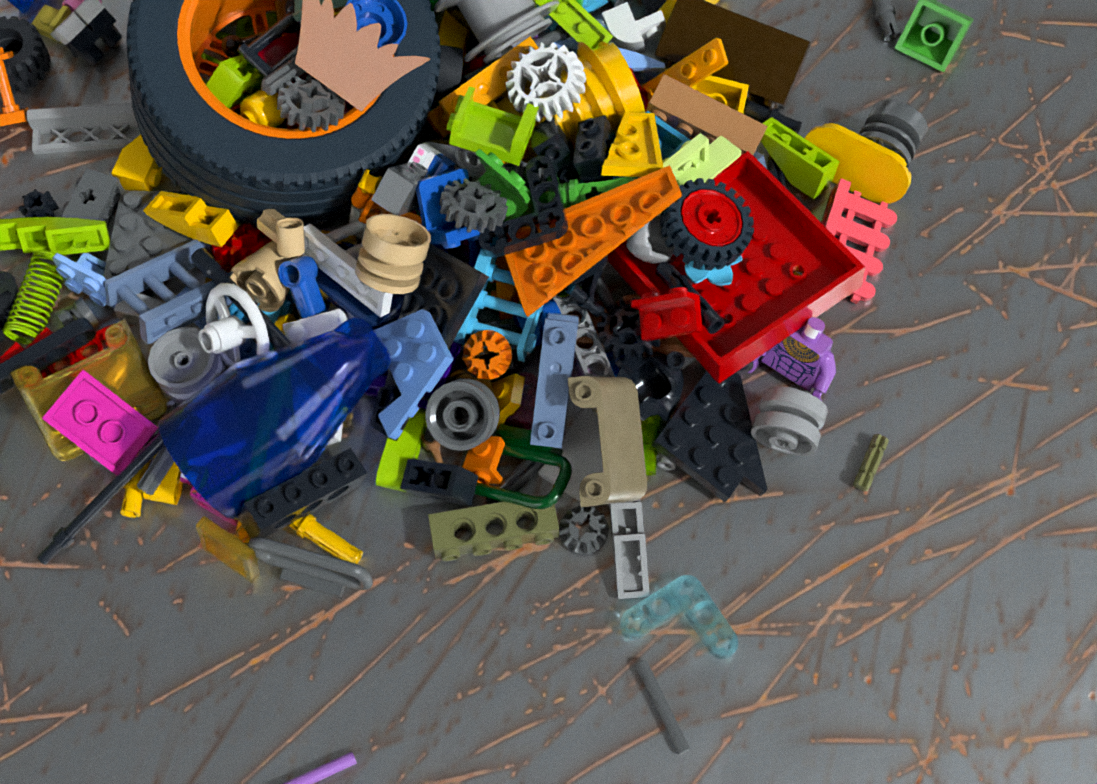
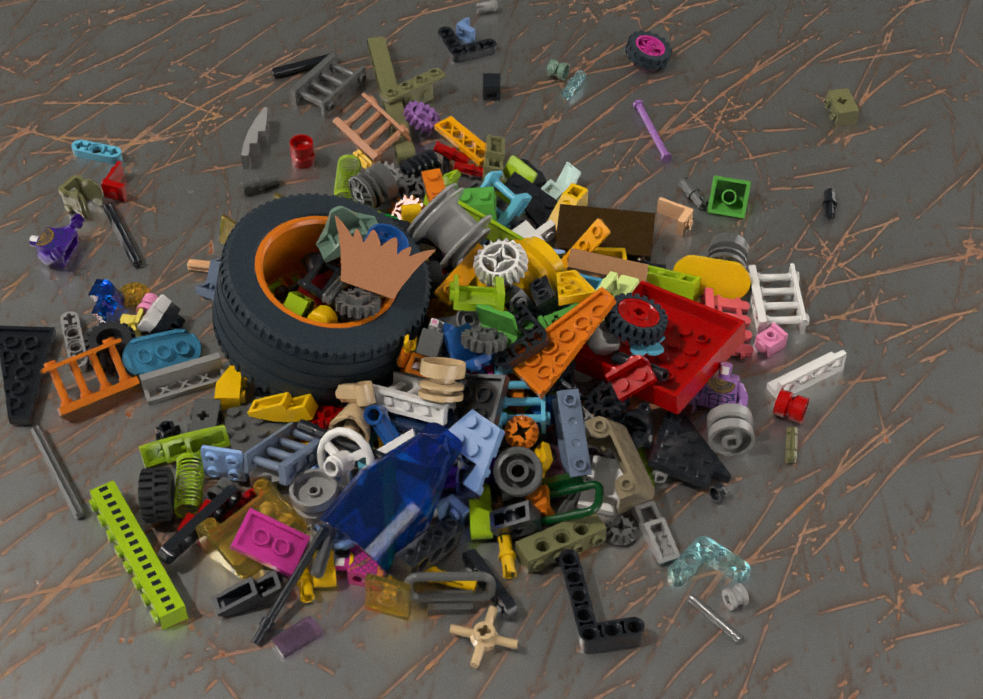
camera: 15 degrees left, 20 degrees down
none -> dark azure tile [122,329,202,377]
none -> black slope [212,570,285,617]
none -> clear purple tile [271,616,323,659]
none -> medium blue bracket [436,494,470,526]
none -> tan bar [449,606,519,668]
none -> black beam [462,548,518,619]
none -> yellow pin [498,534,517,579]
none -> black beam [558,549,645,654]
none -> light nougat bracket [657,197,694,237]
none -> black hinge [708,484,728,502]
none -> light grey wheel [722,583,749,611]
none -> white fence [747,263,809,335]
none -> bright pink brick [754,323,788,358]
none -> white fence [767,350,847,398]
none -> red wheel [772,389,810,424]
none -> black axle [822,188,837,221]

